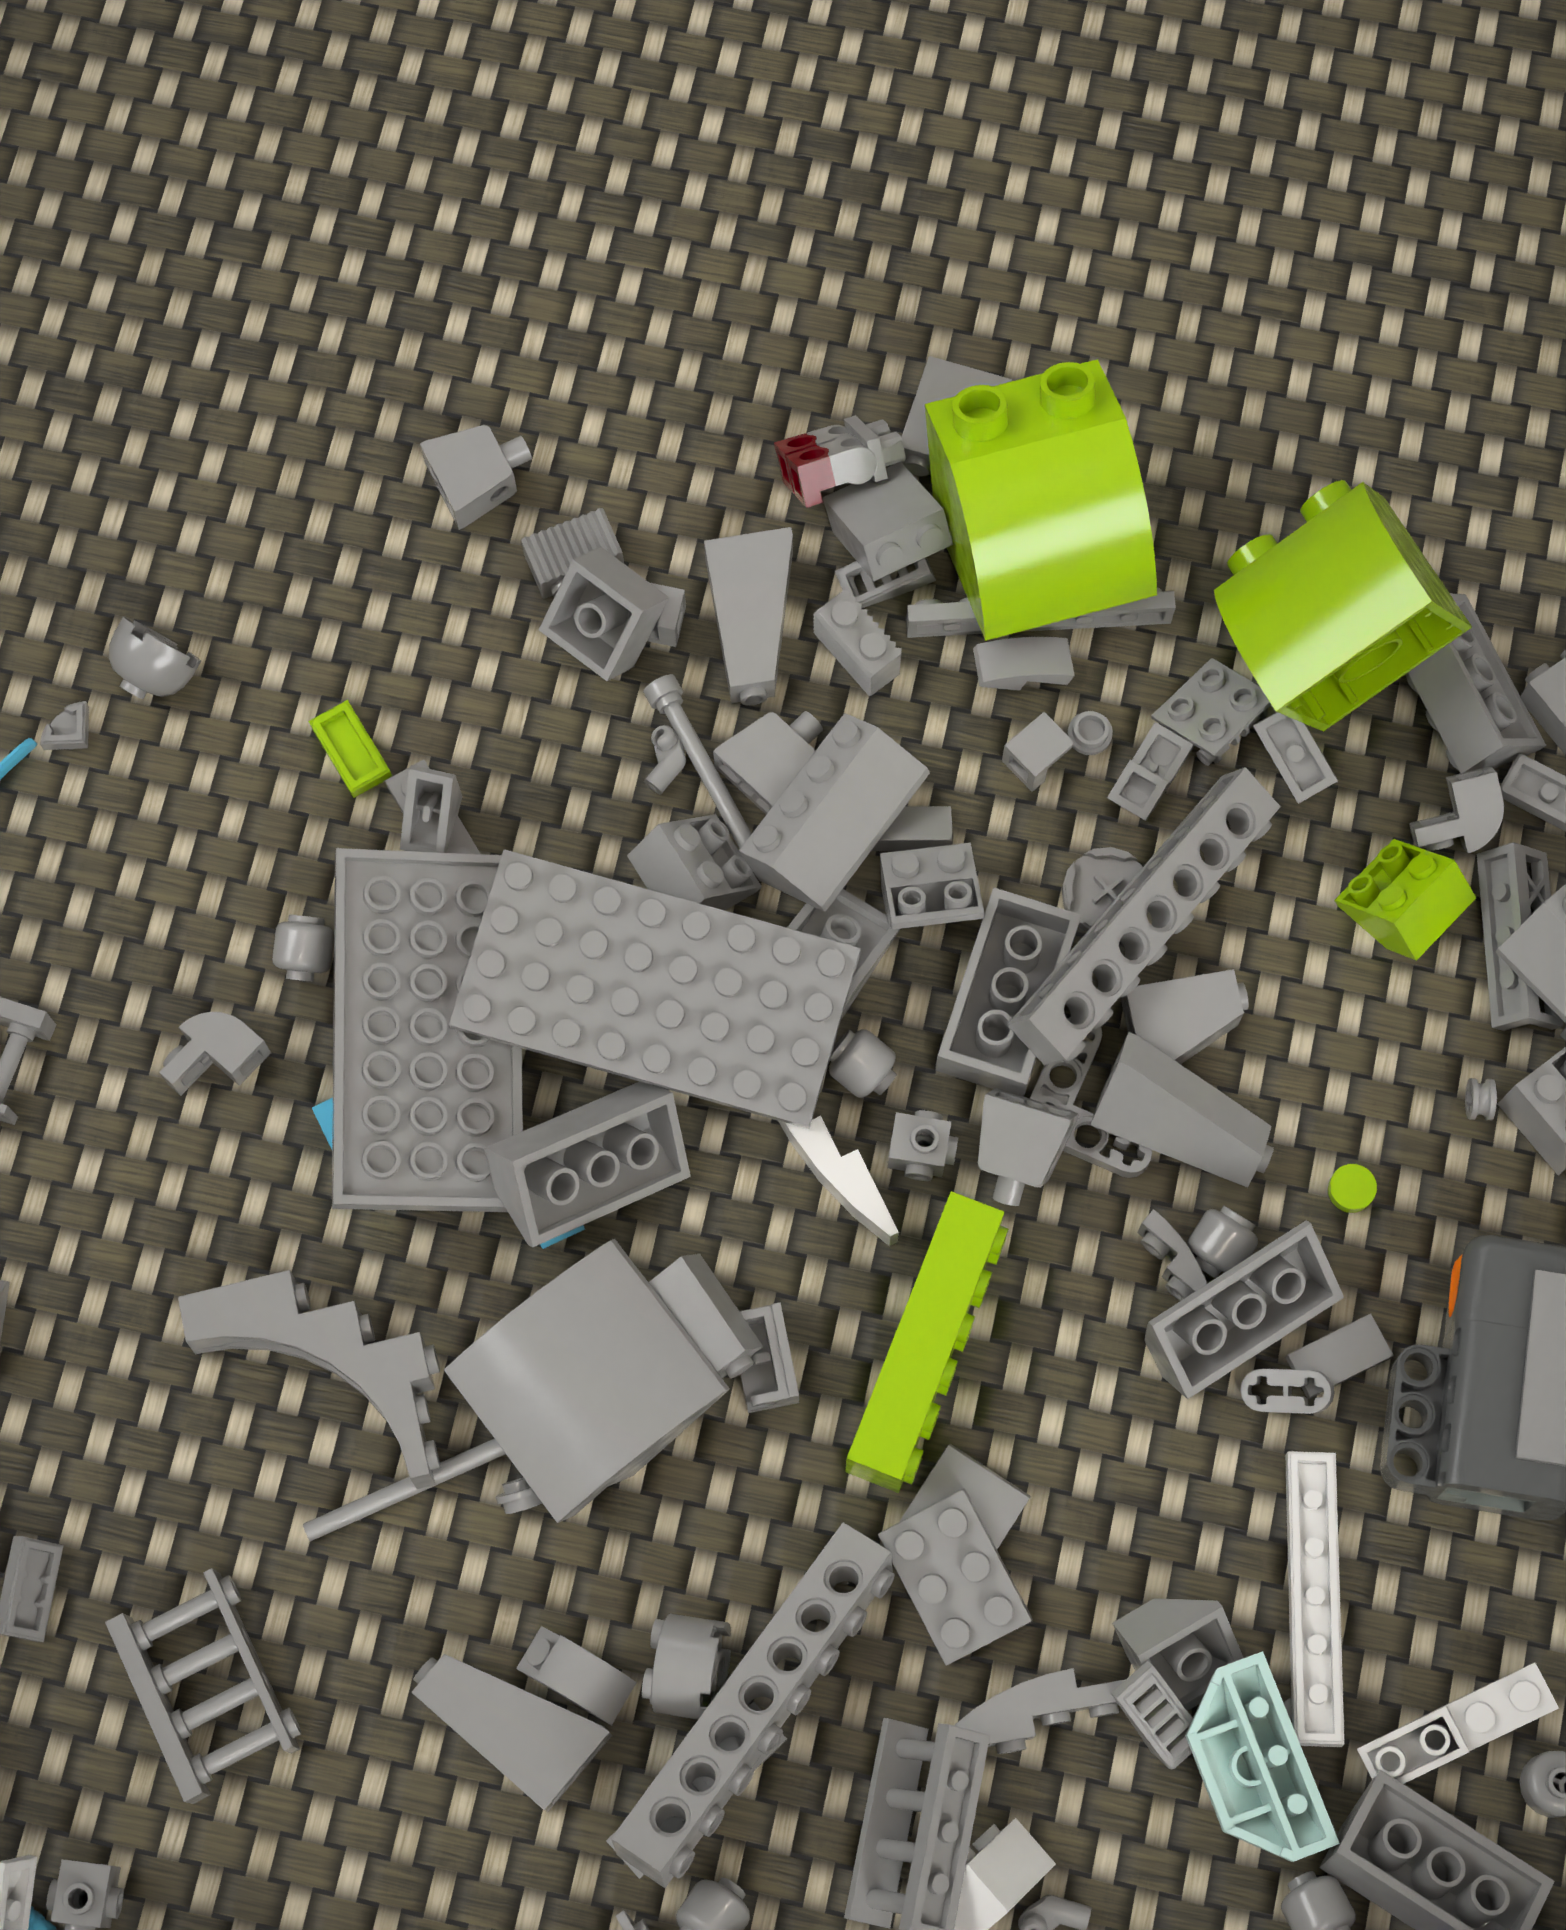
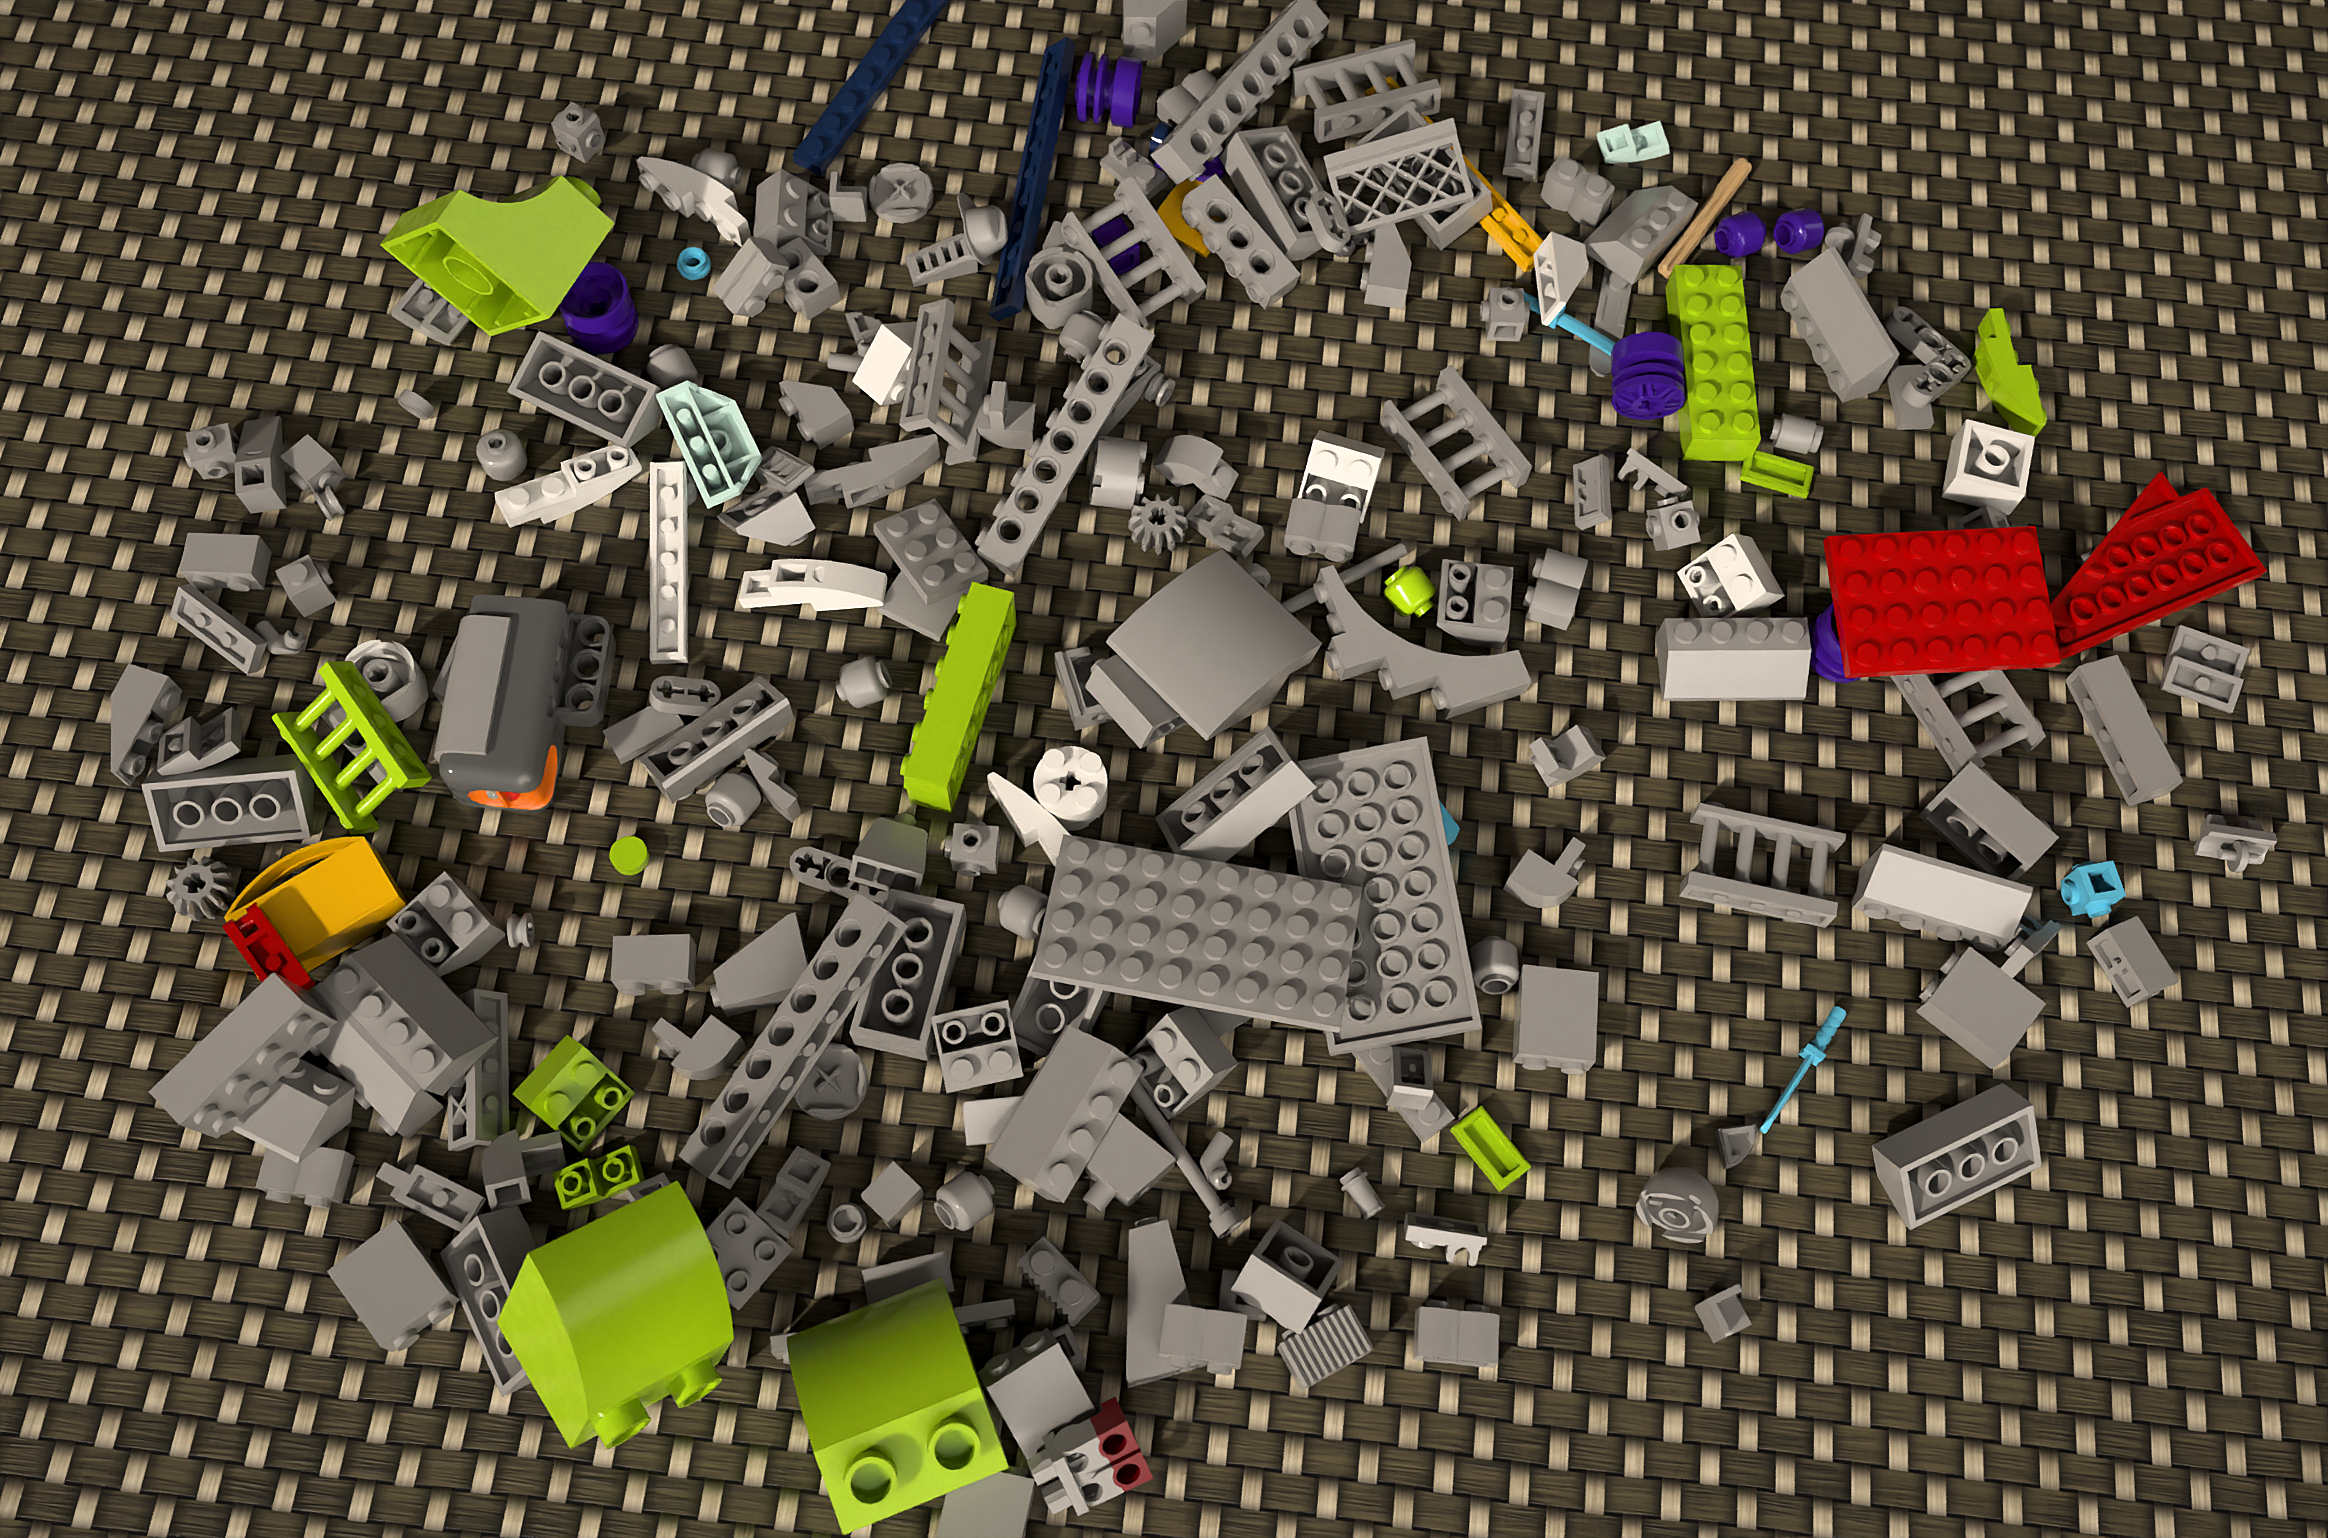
camera: 170 degrees right, 5 degrees down
light grey slope [412,1654,612,1812] -> none
light grey torso [420,425,532,530] -> none
light grey slope [1090,1032,1274,1188] -> none
none -> lime slope [552,1145,645,1211]
none -> light grey brick [611,934,697,996]
none -> light grey brick [651,1015,747,1080]
none -> white slope [739,559,888,611]
none -> light grey slope [779,380,854,450]
none -> light grey head [835,656,892,709]
none -> light grey head [934,1171,994,1231]
none -> light grey brick [977,381,1038,450]
none -> white brick [1033,746,1108,831]
none -> light grey gear [1128,493,1188,555]
none -> light grey bush [1145,372,1175,408]
none -> light grey brick [1159,1304,1247,1375]
none -> light grey slope [1185,494,1265,560]
none -> light grey brick [1284,498,1361,562]
none -> white slope [1298,430,1385,524]
none -> light grey pin [1340,1167,1386,1220]
none -> lime head [1384,564,1436,618]
none -> plate [1404,1211,1487,1266]
none -> light grey brick [1413,1300,1500,1368]
none -> light grey slope [1436,559,1513,649]
none -> light grey brick [1512,964,1599,1075]
none -> light grey brick [1522,548,1588,630]
none -> light grey brick [1529,725,1606,787]
none -> light grey panel [1694,1283,1752,1344]

